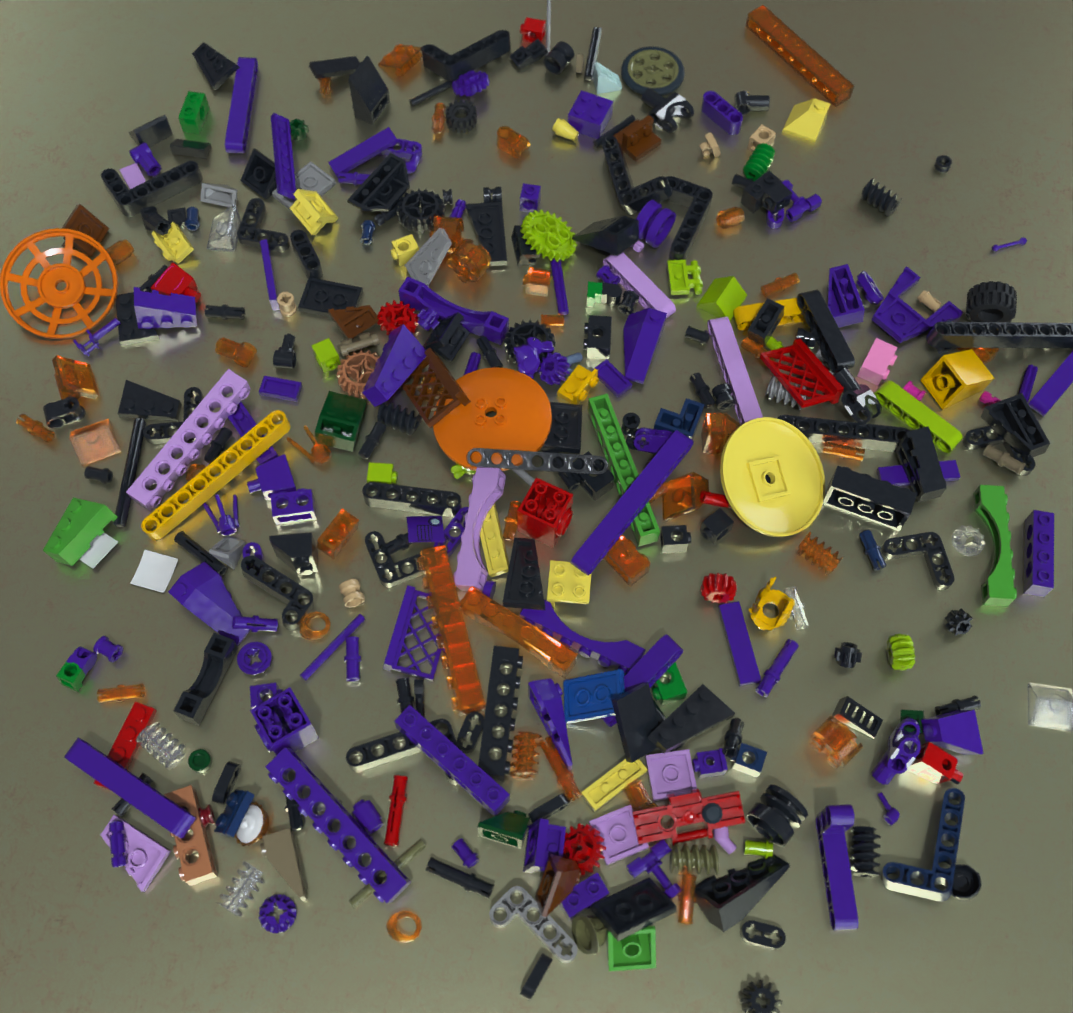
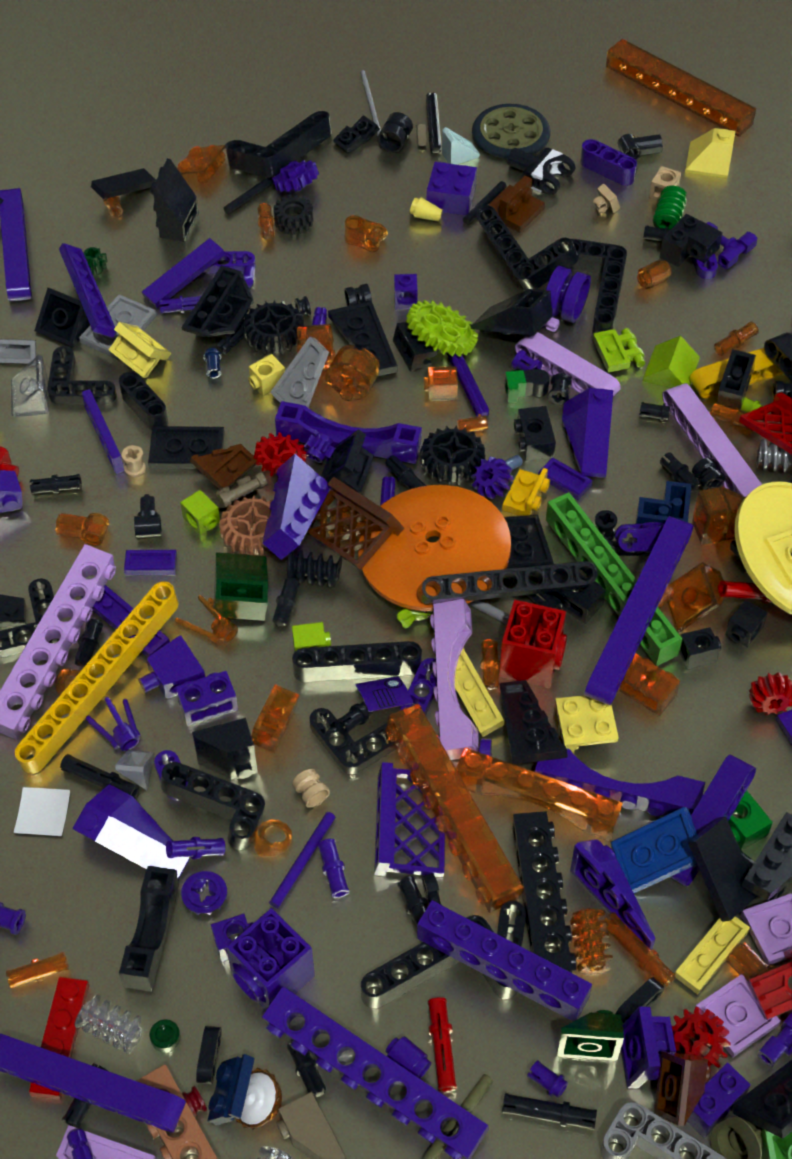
camera: 10 degrees left, 10 degrees down
dark purple animal [513,337,554,380] -> none
red brick [520,17,546,43] -> none

